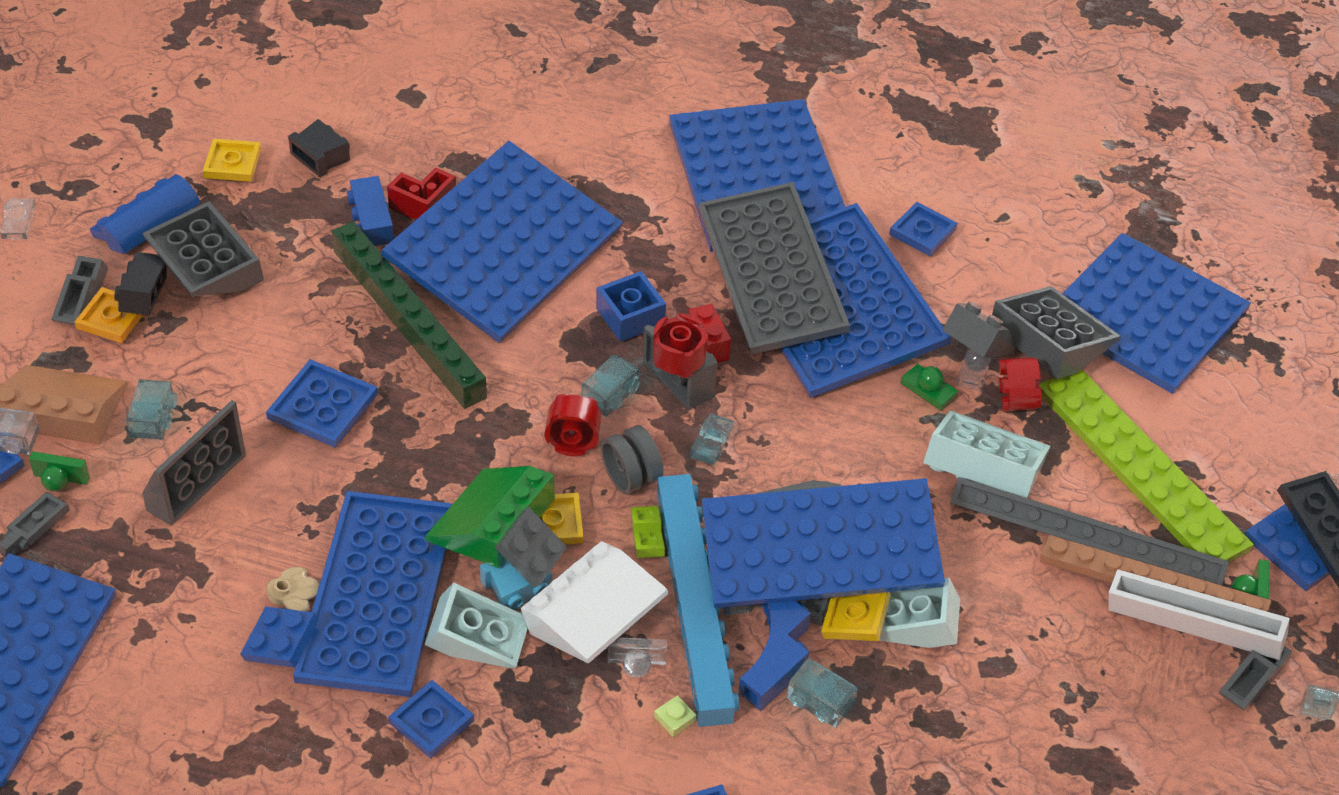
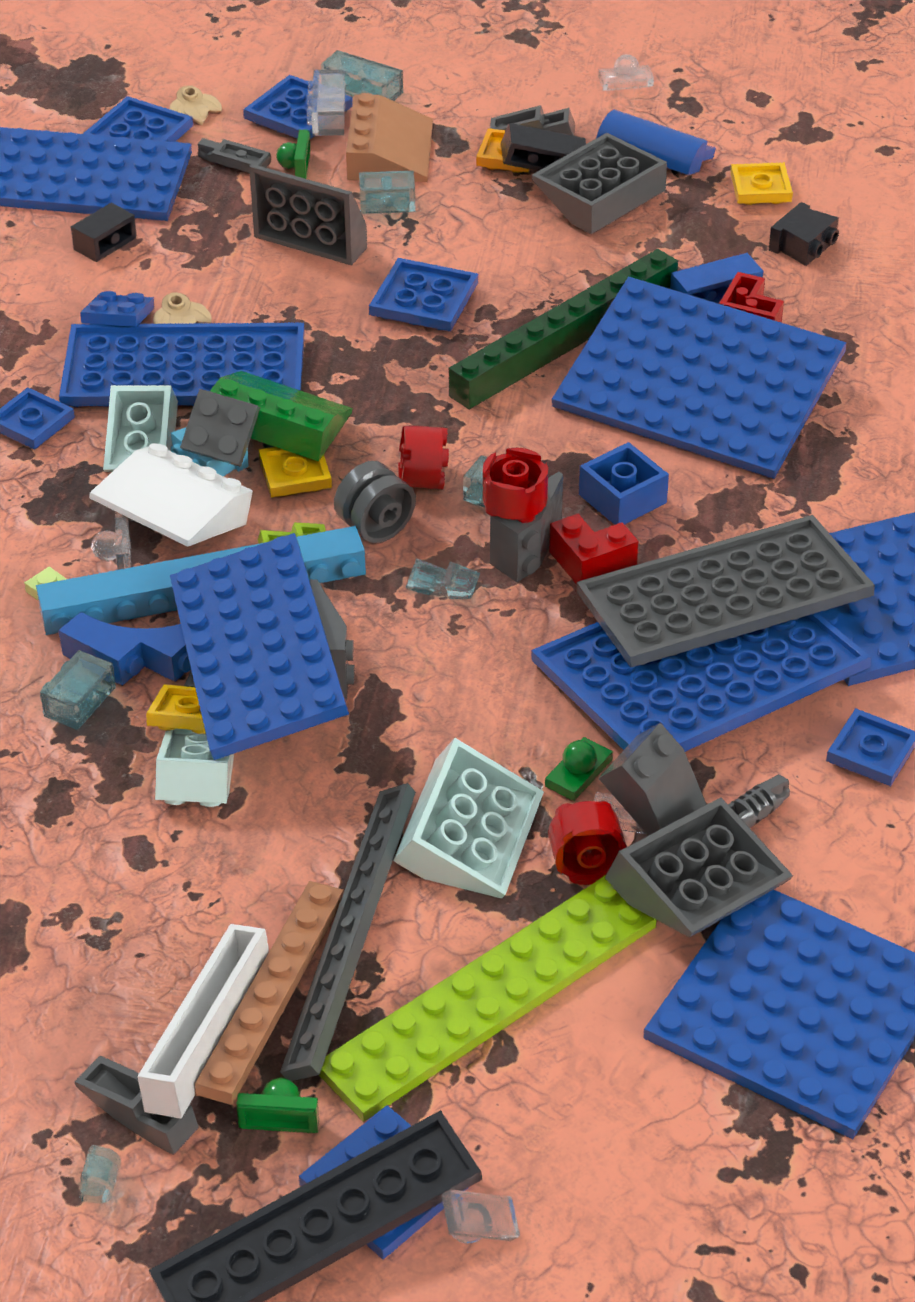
camera: 85 degrees right, 5 degrees down
none -> black brick [71,202,137,262]
none -> dark grey hinge [728,774,790,828]

